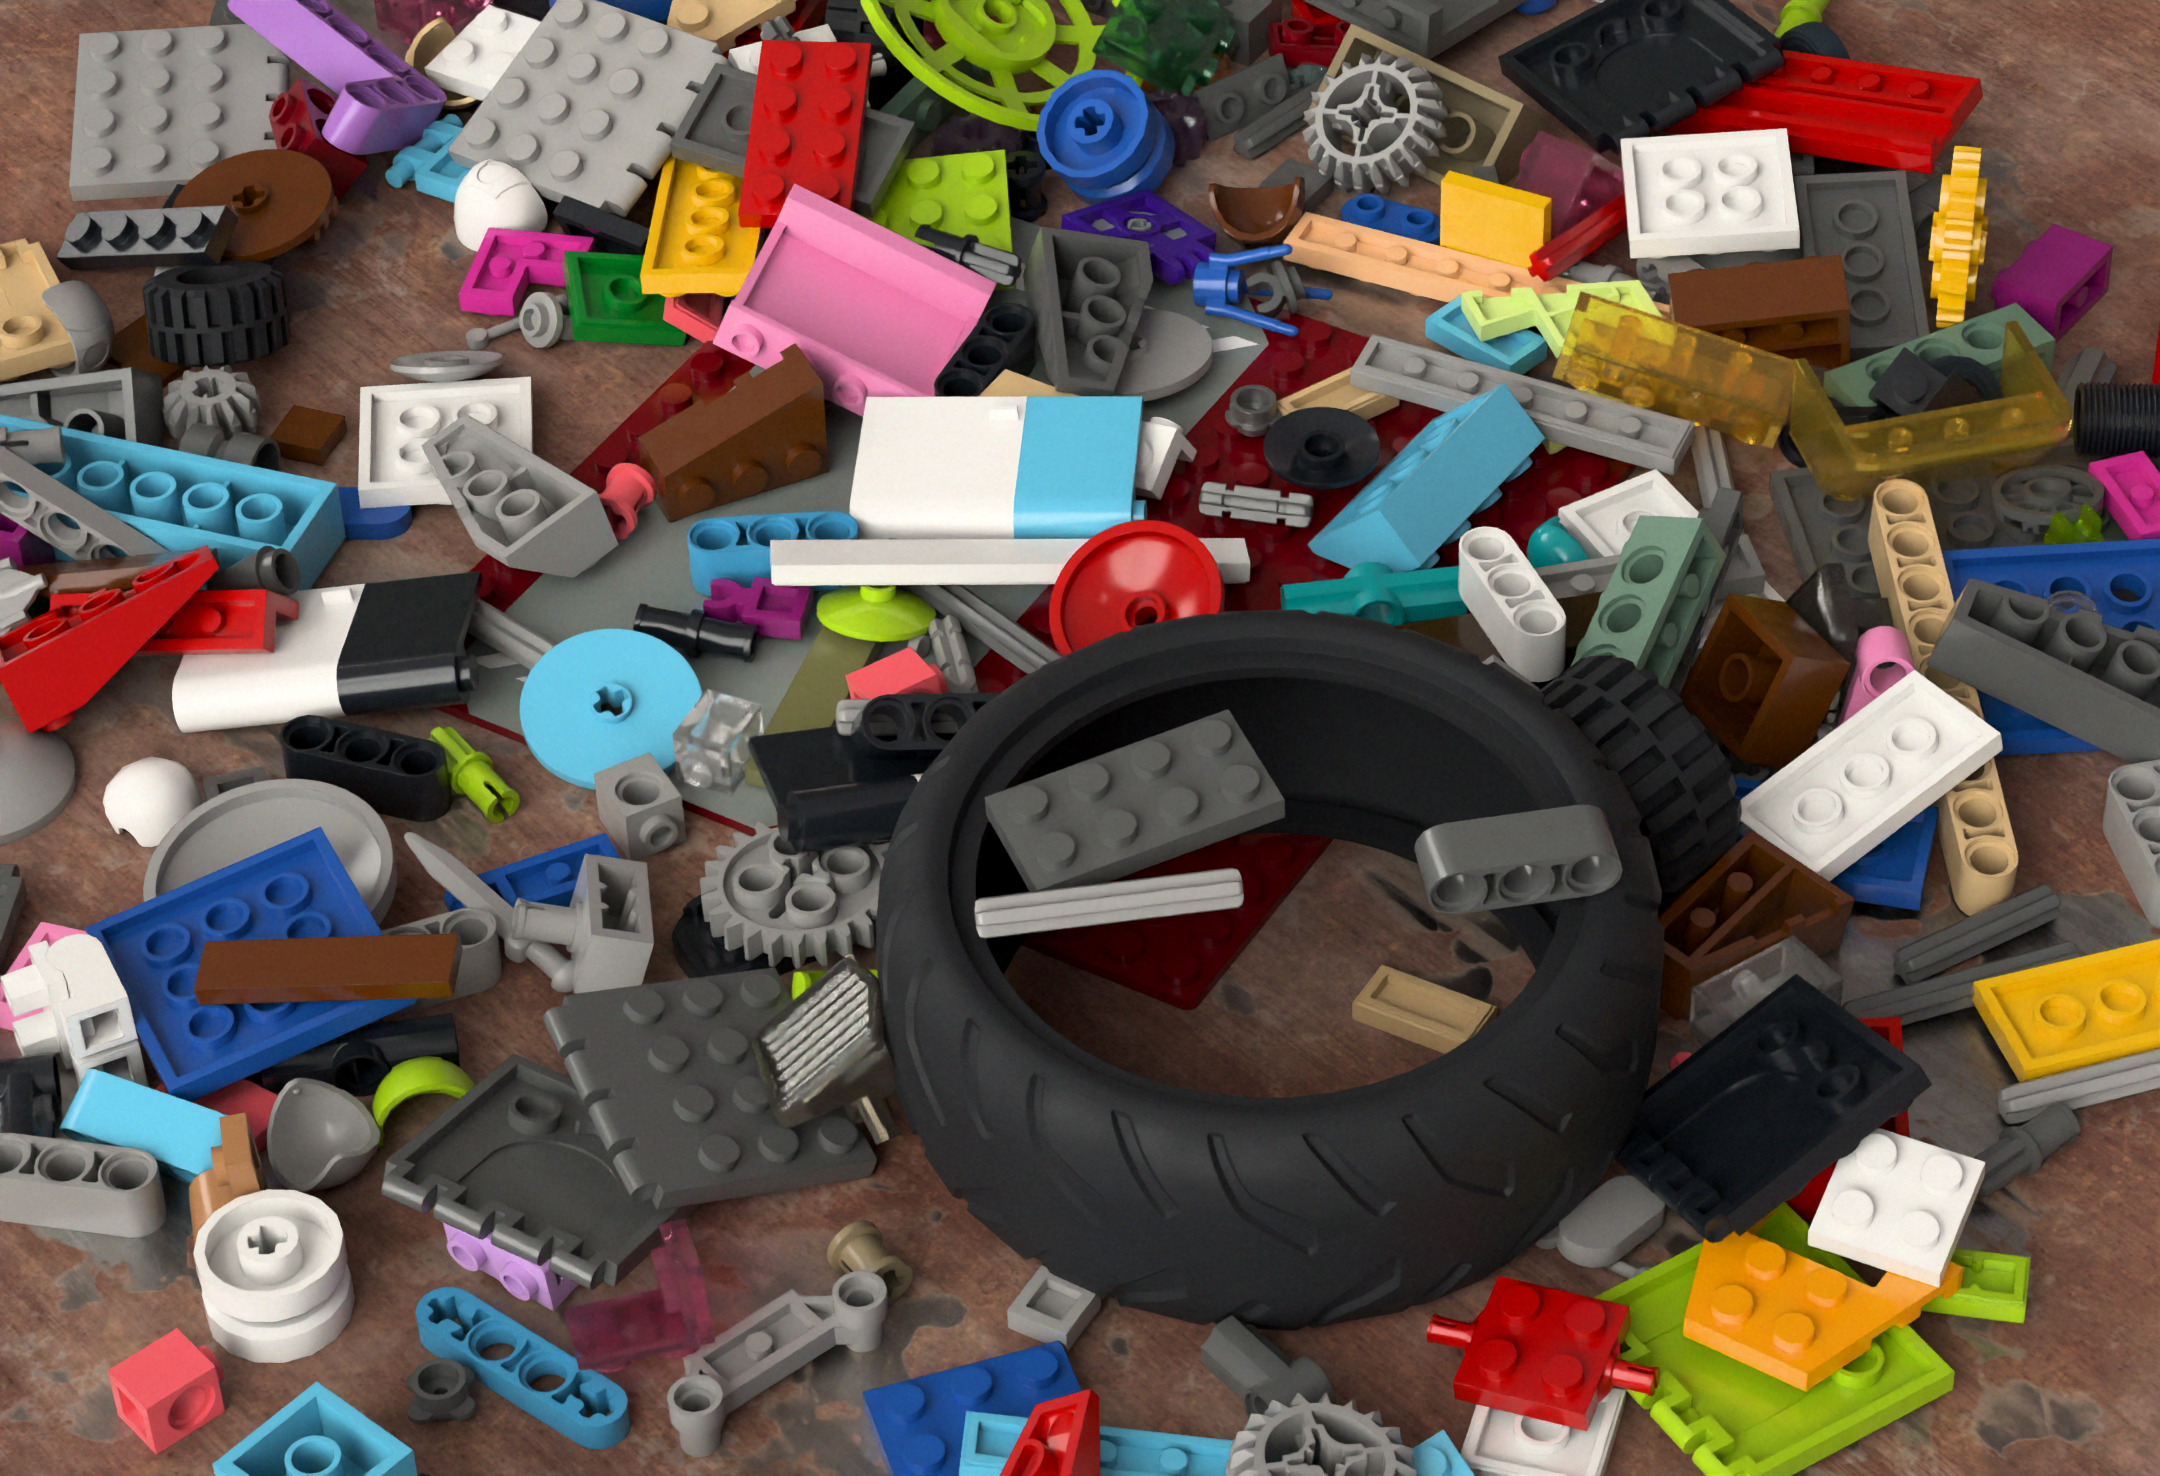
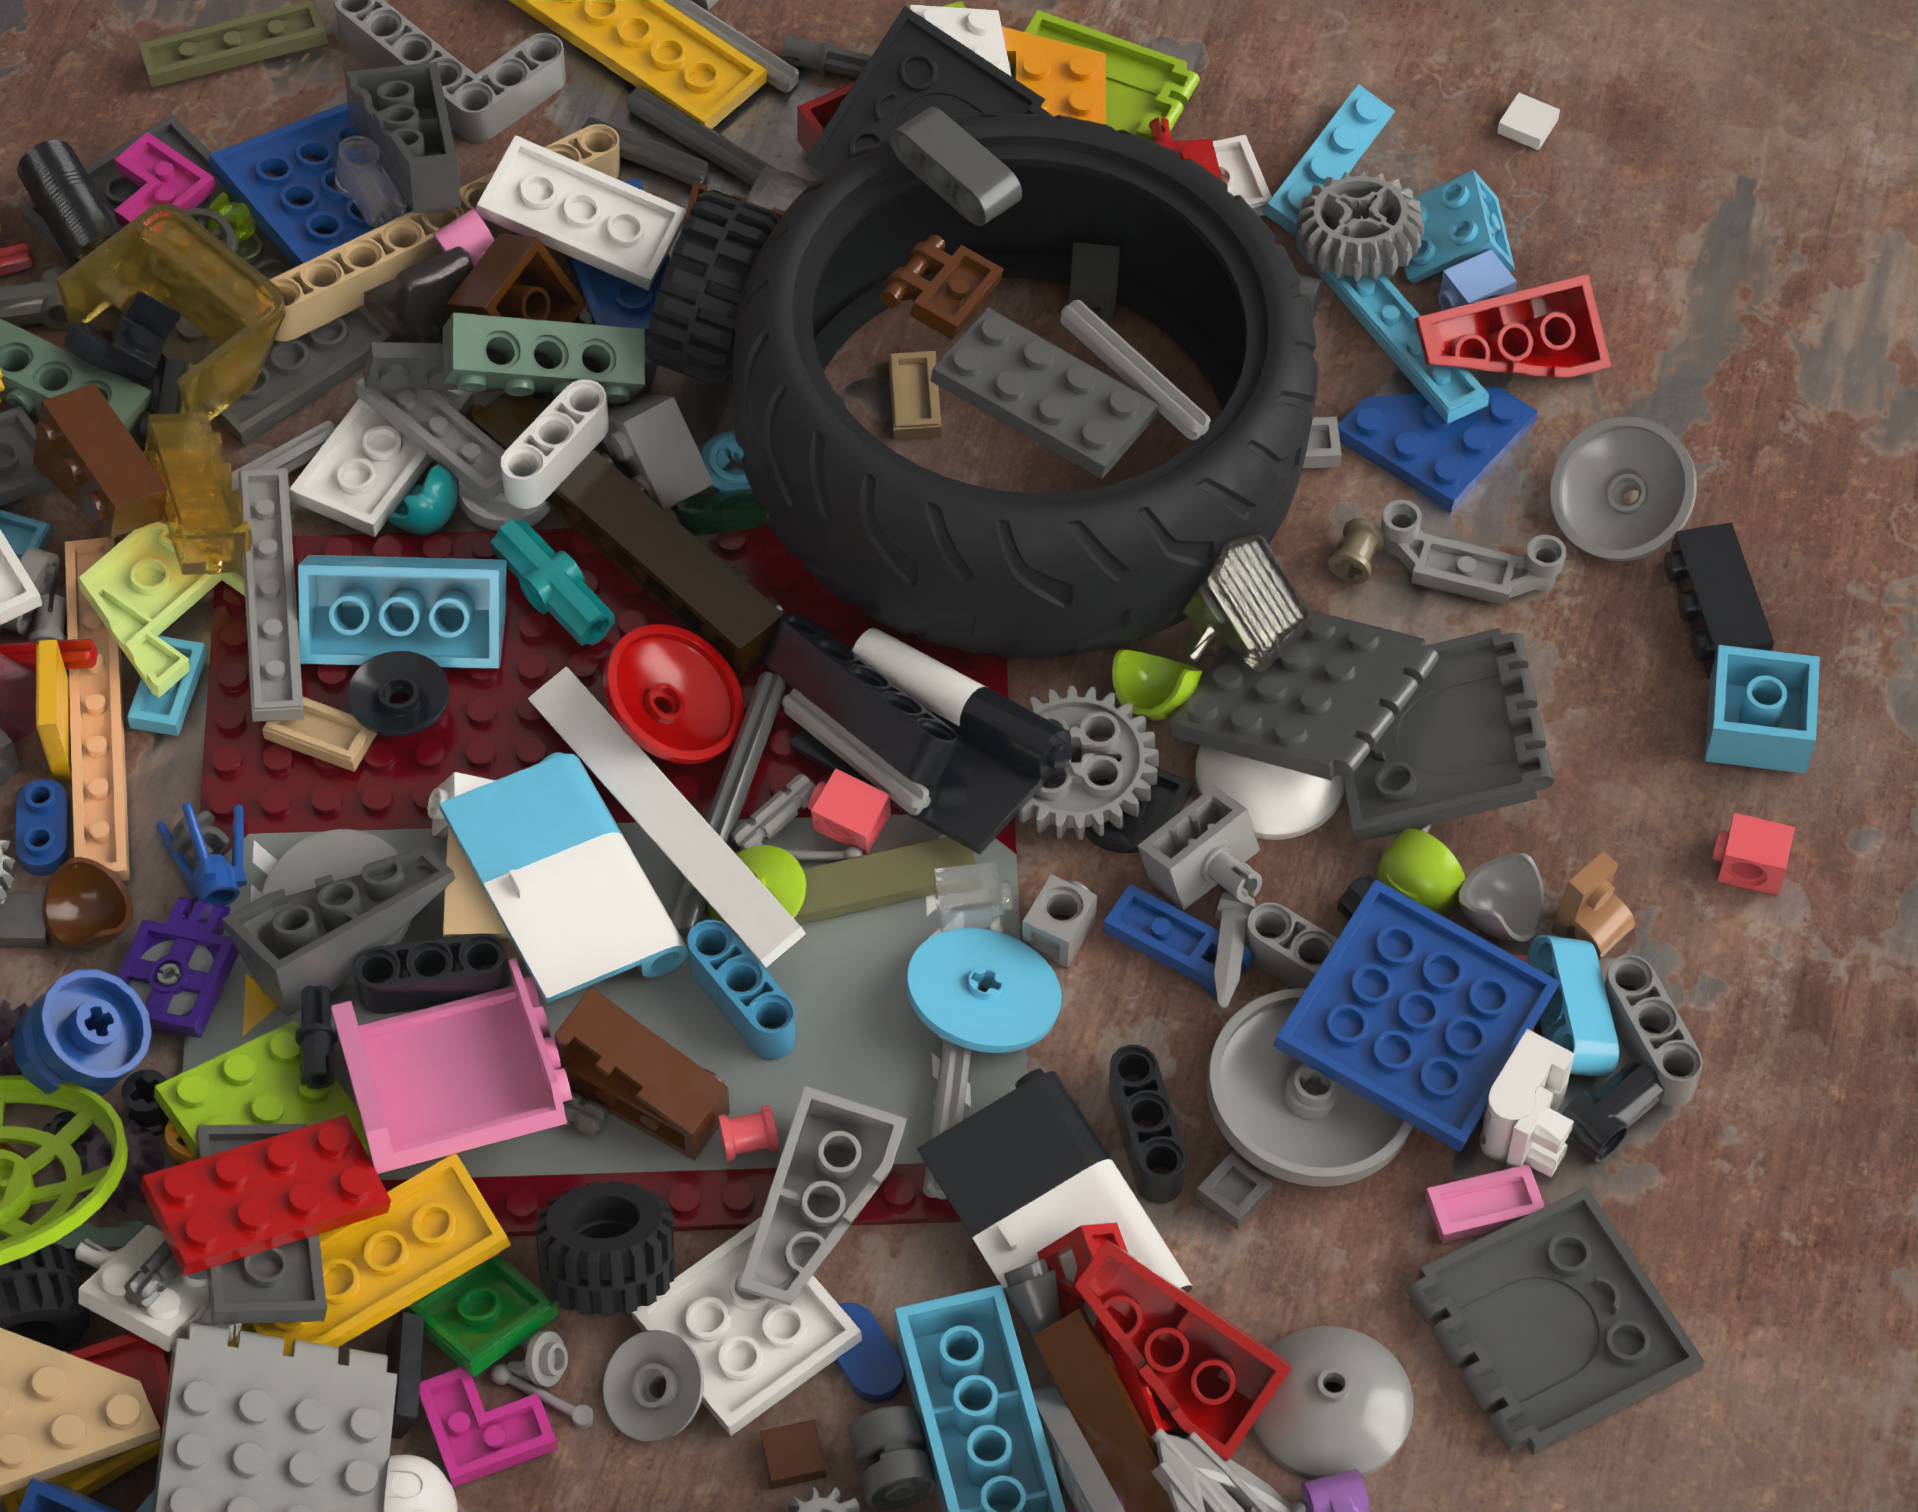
camera: 125 degrees left, 15 degrees up
white hair [103,757,203,847] -> none
white wheel [193,1189,355,1363] -> none
reddish brown tile [194,933,463,1005] -> none
dark grey plate [406,1358,476,1425] -> none
dark azure beam [415,1287,631,1450] -> none
lime axle [428,726,520,823] -> none
clear pink bracket [564,1219,715,1373] -> none
black pin [633,603,759,663] -> none
magenta plate [703,577,814,640] -> none
axle [1199,481,1314,529] -> none
flat silver plate [1225,385,1282,437] -> none
none -> black tyre [536,1181,676,1316]
none -> reddish brown plate [880,235,1004,340]

